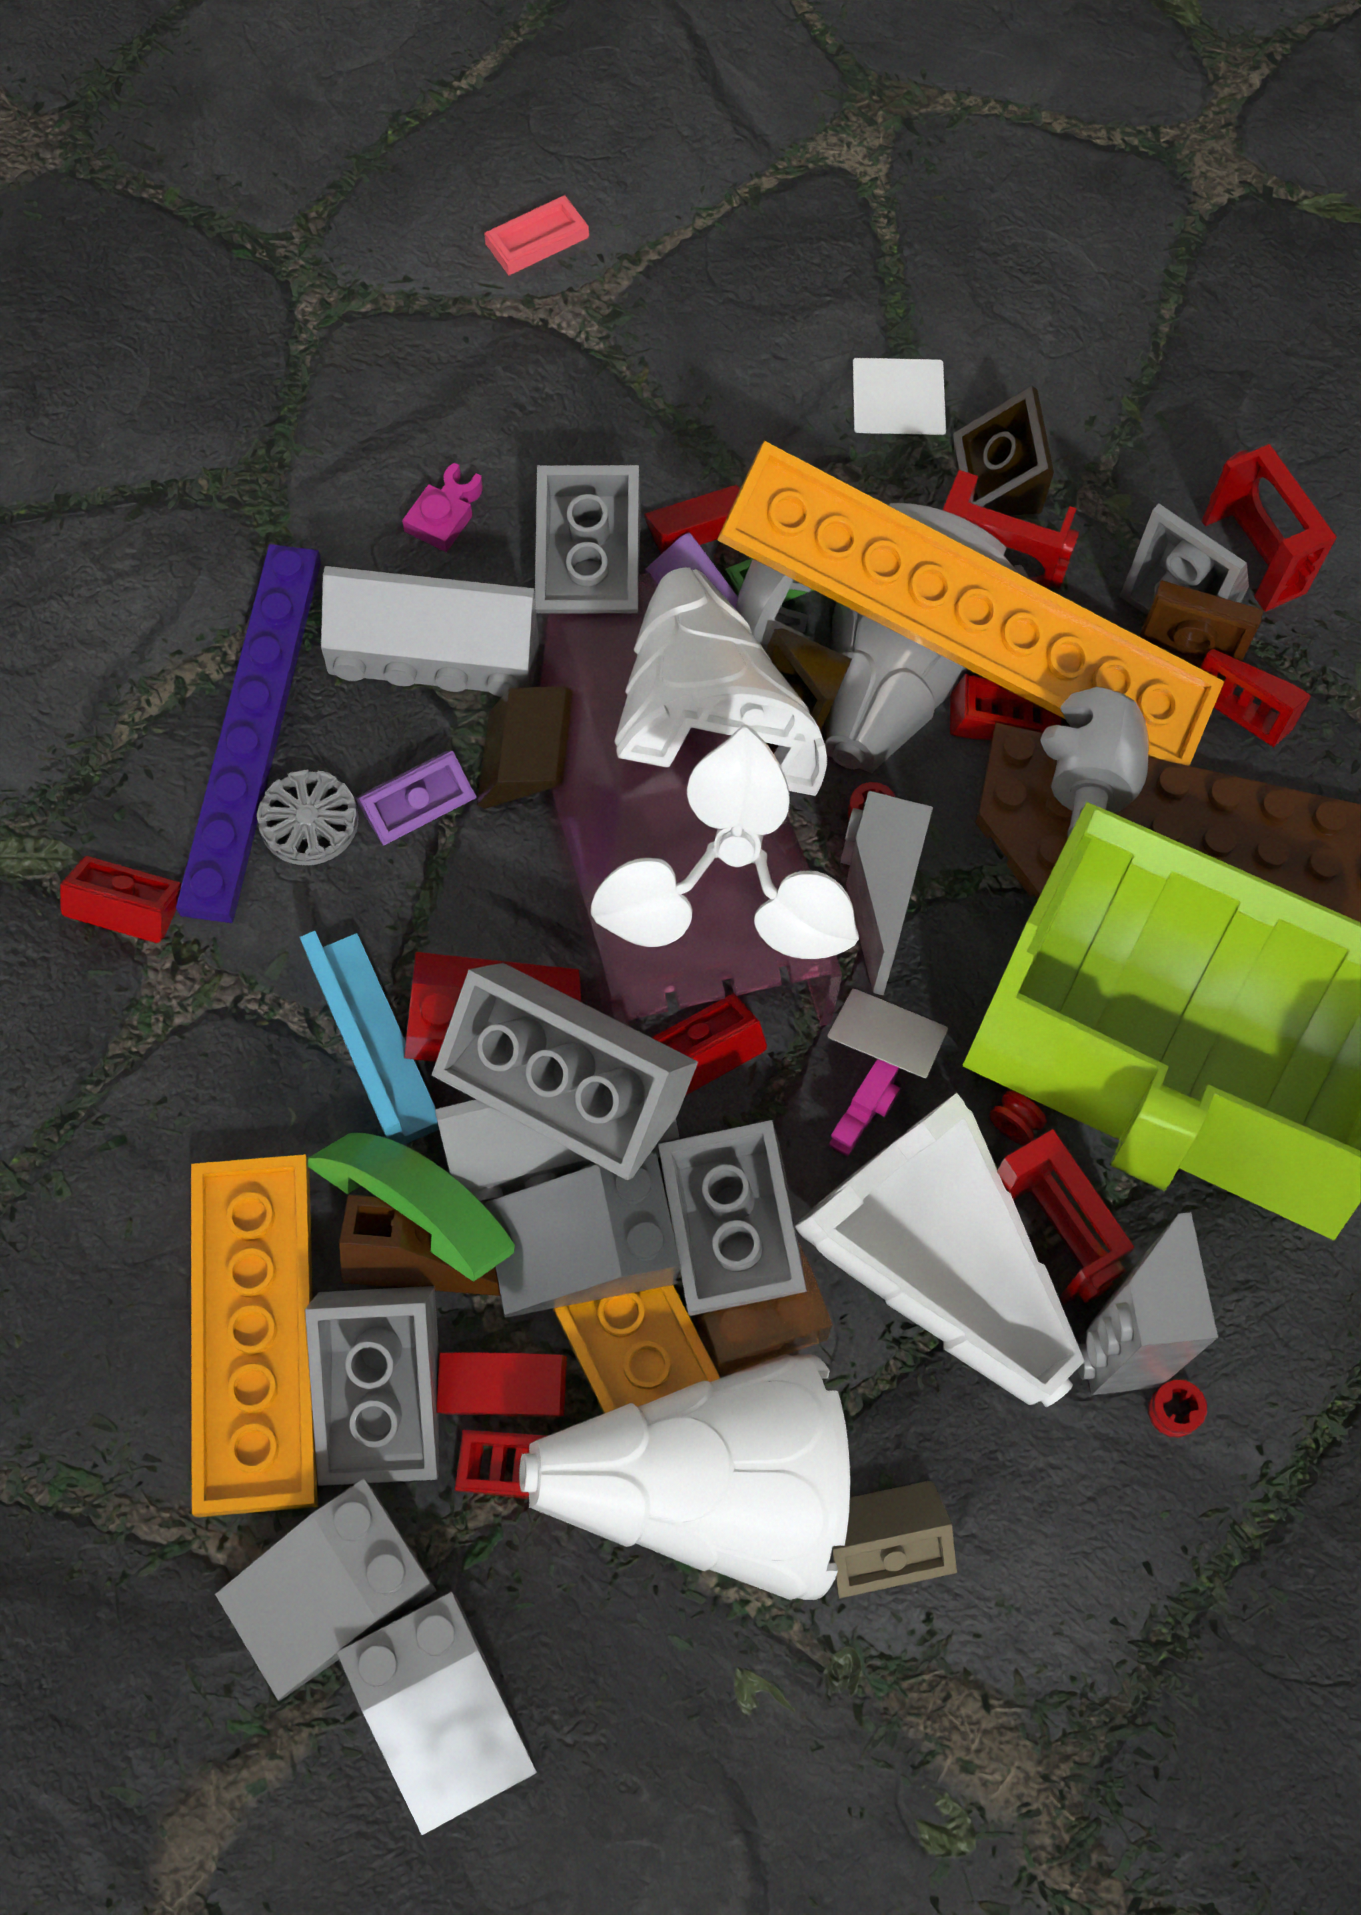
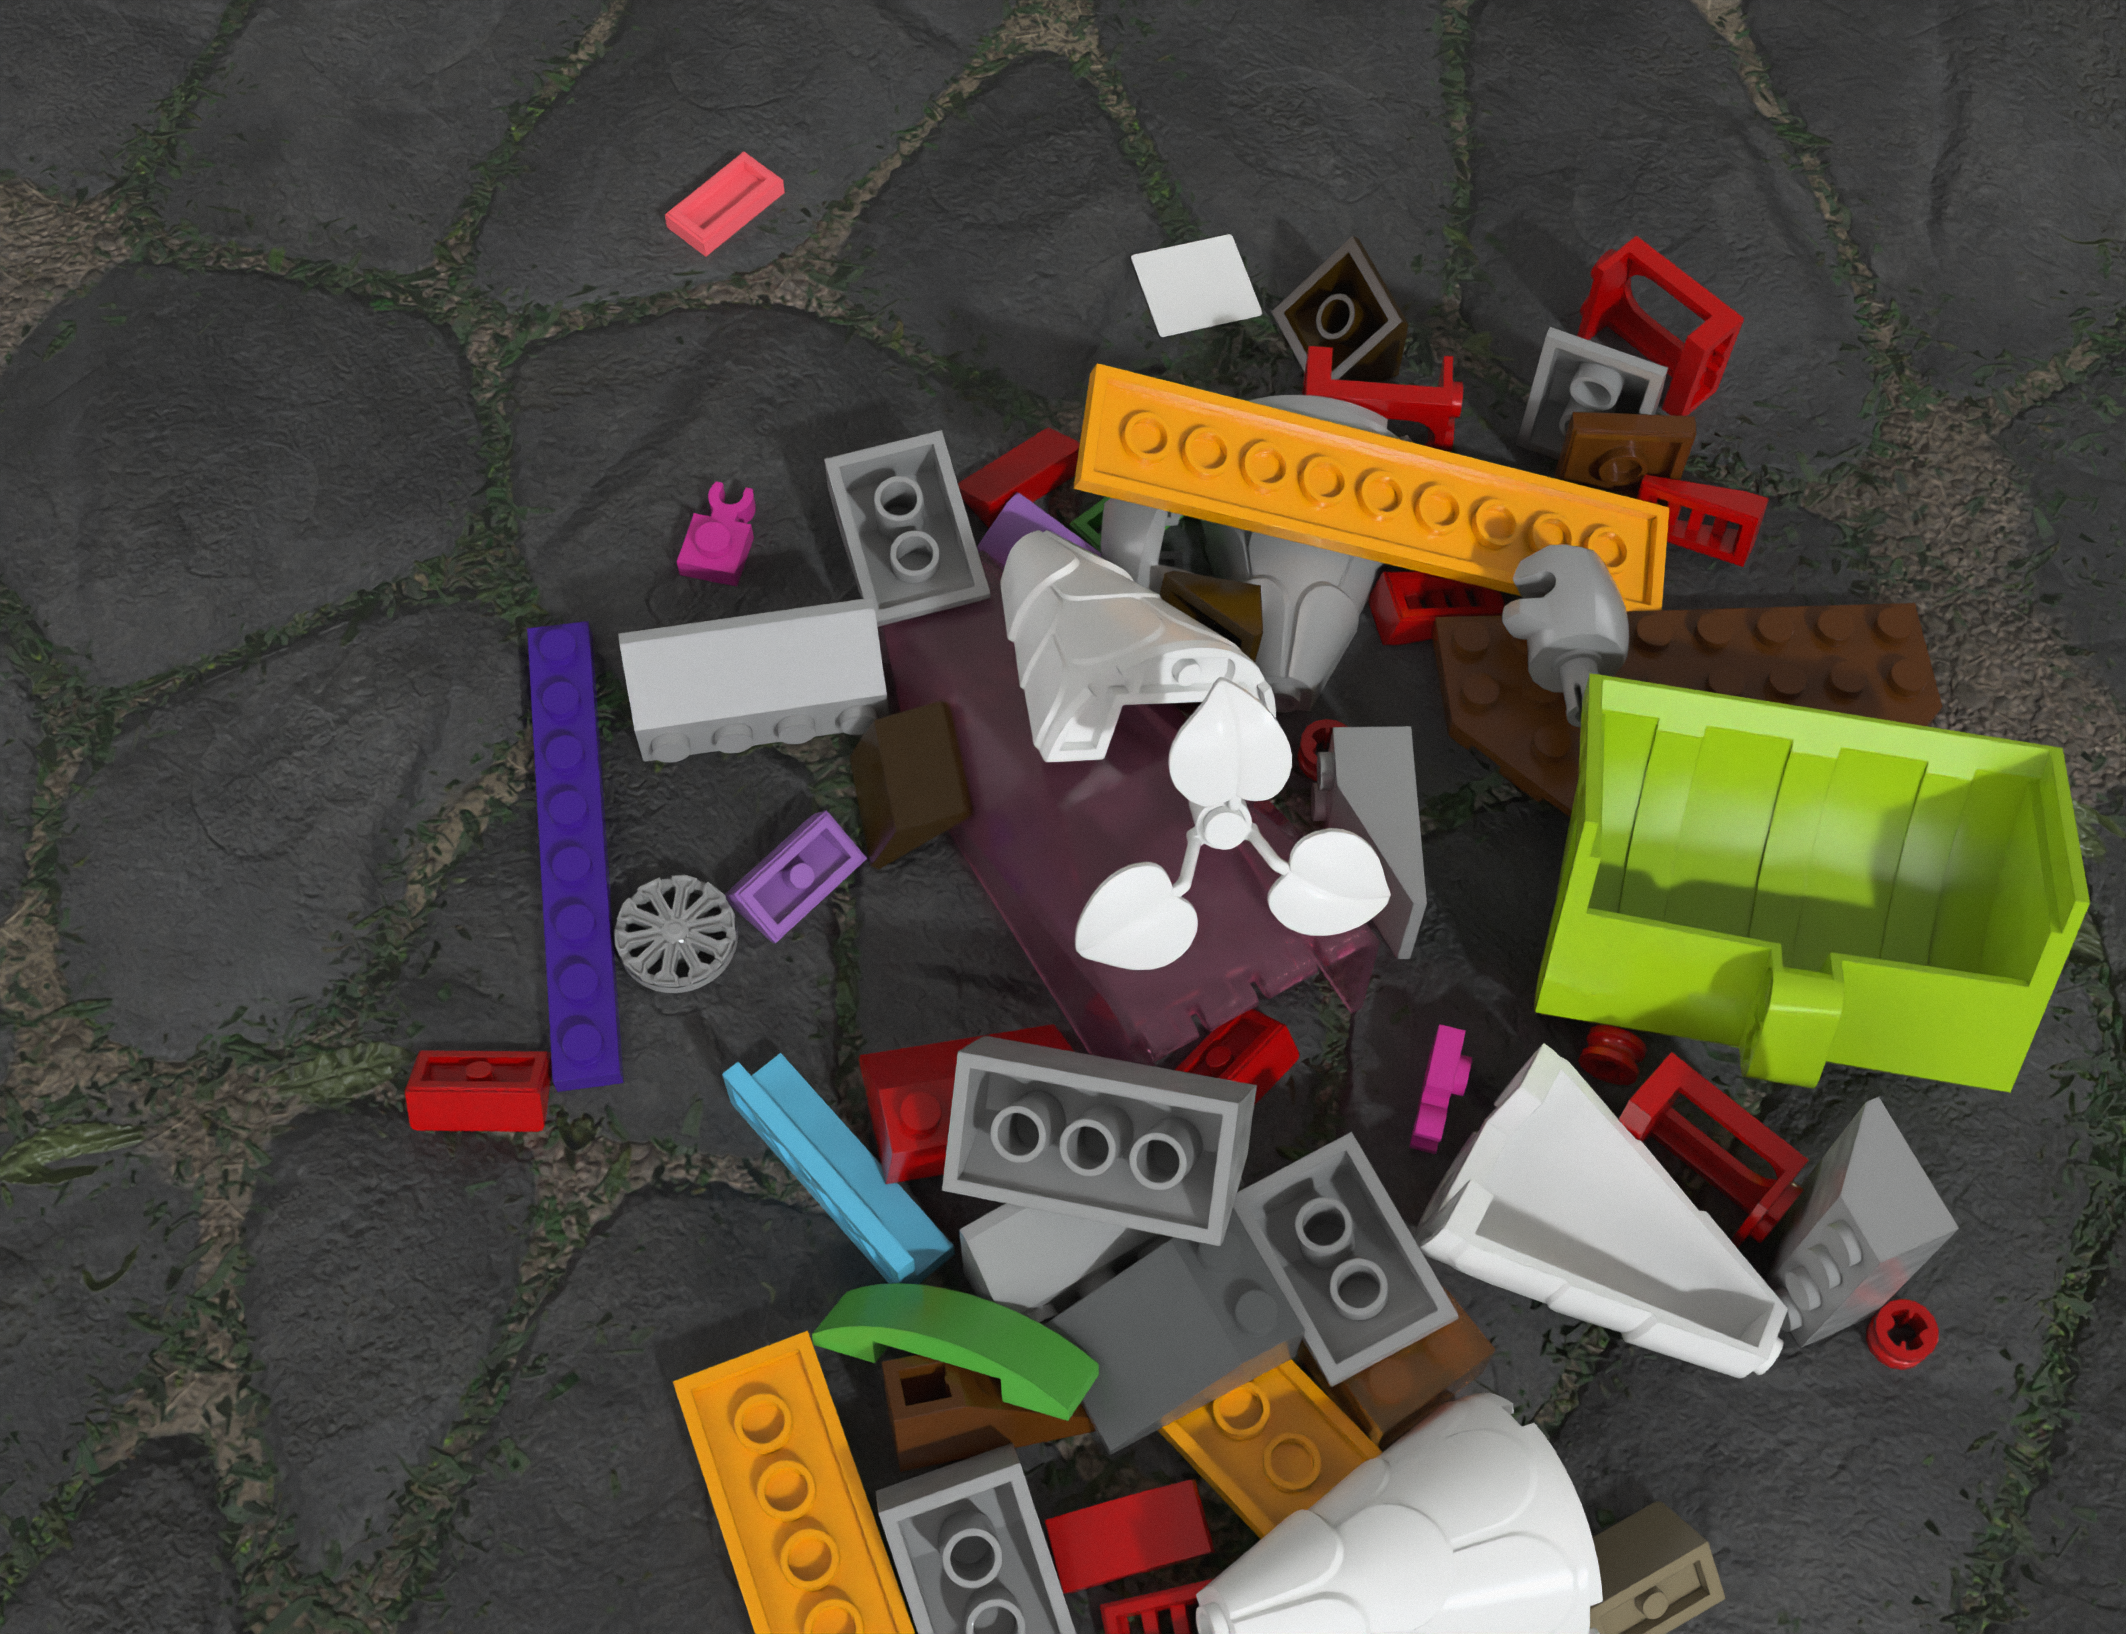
camera: 15 degrees left, 5 degrees down
white sticker [827,989,948,1078] -> none

